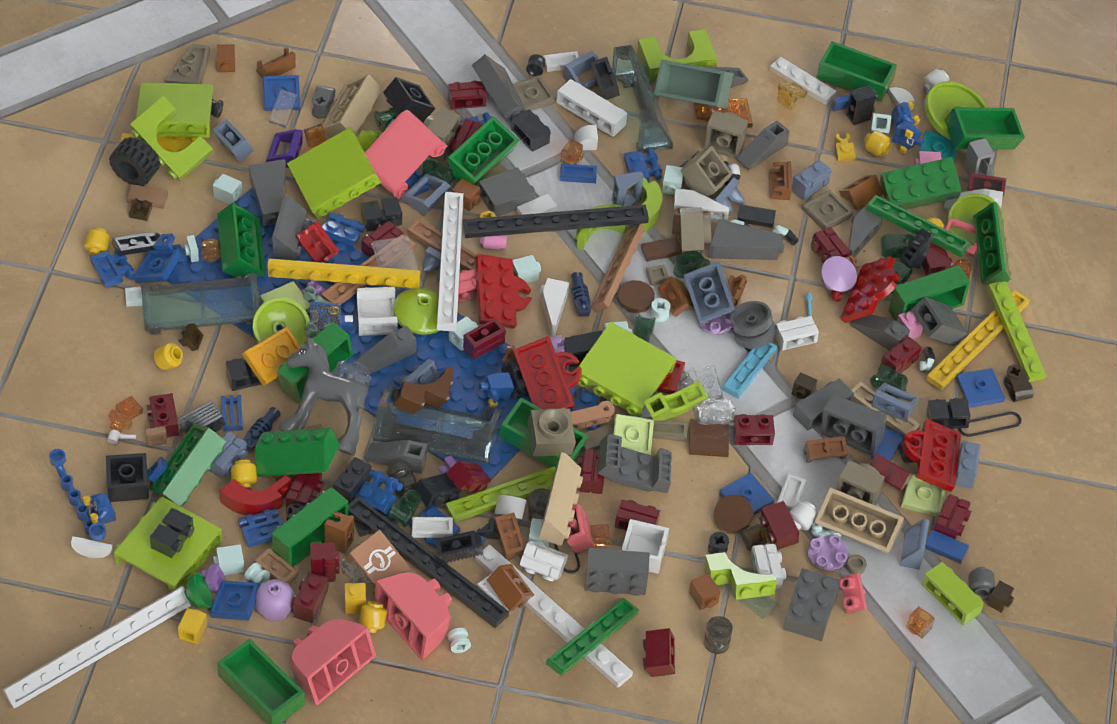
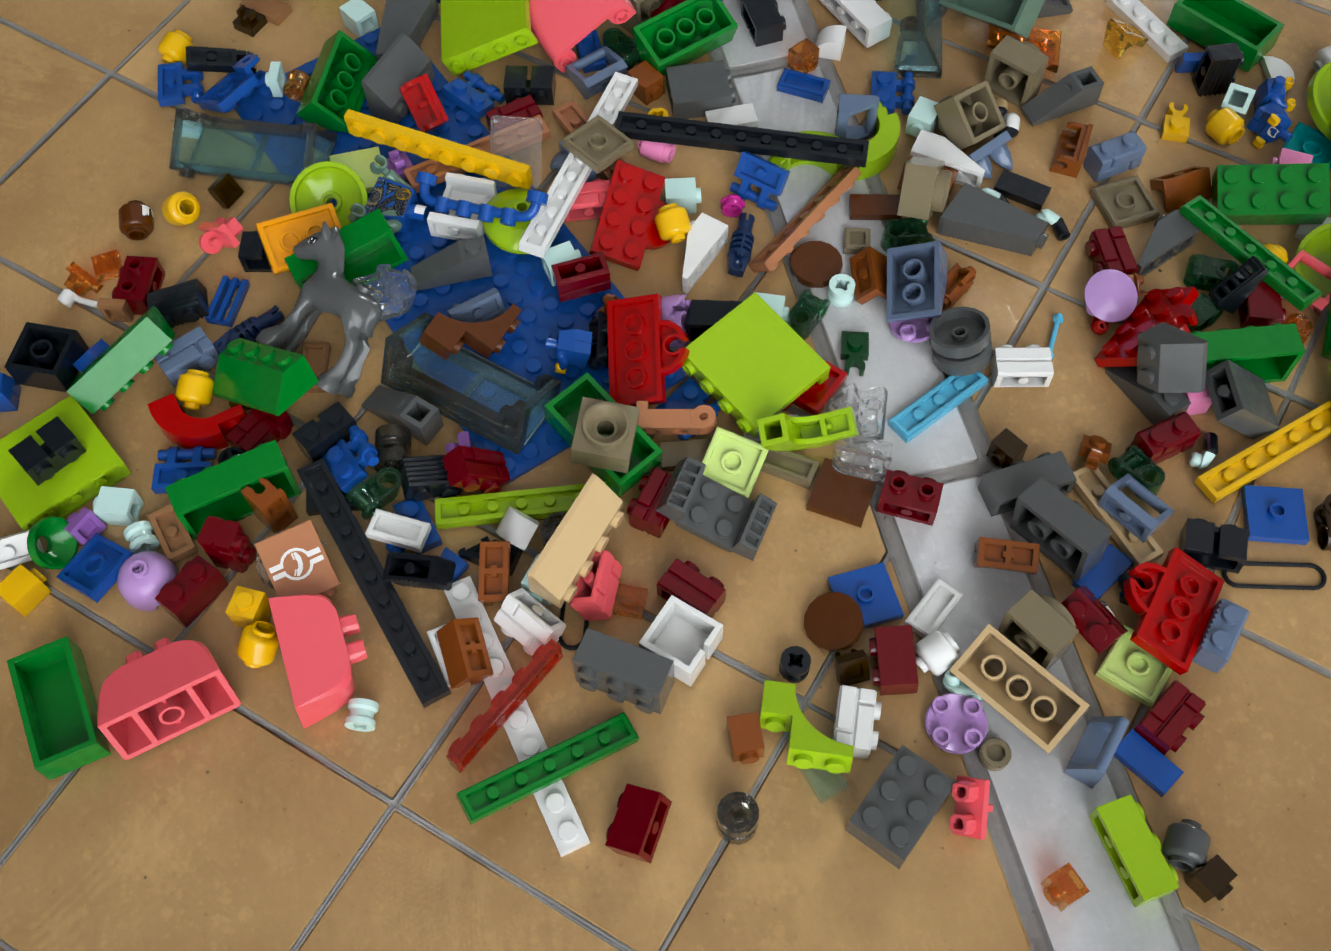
camera: 25 degrees right, 10 degrees up
none -> reddish brown head [118,200,154,240]
none -> coral hips [198,217,244,254]
none -> blue bar [415,171,549,227]
none -> clear red plate [446,639,563,773]
none -> dark tan tile [562,115,634,174]
none -> yellow head [654,203,692,244]
none -> dark pink plate [720,194,745,218]
none -> blue plate [730,151,791,212]
none -> dark green plate [841,331,869,376]
none -> dark orange plate [1078,434,1112,470]
none -> dark grey slope [1137,322,1208,393]

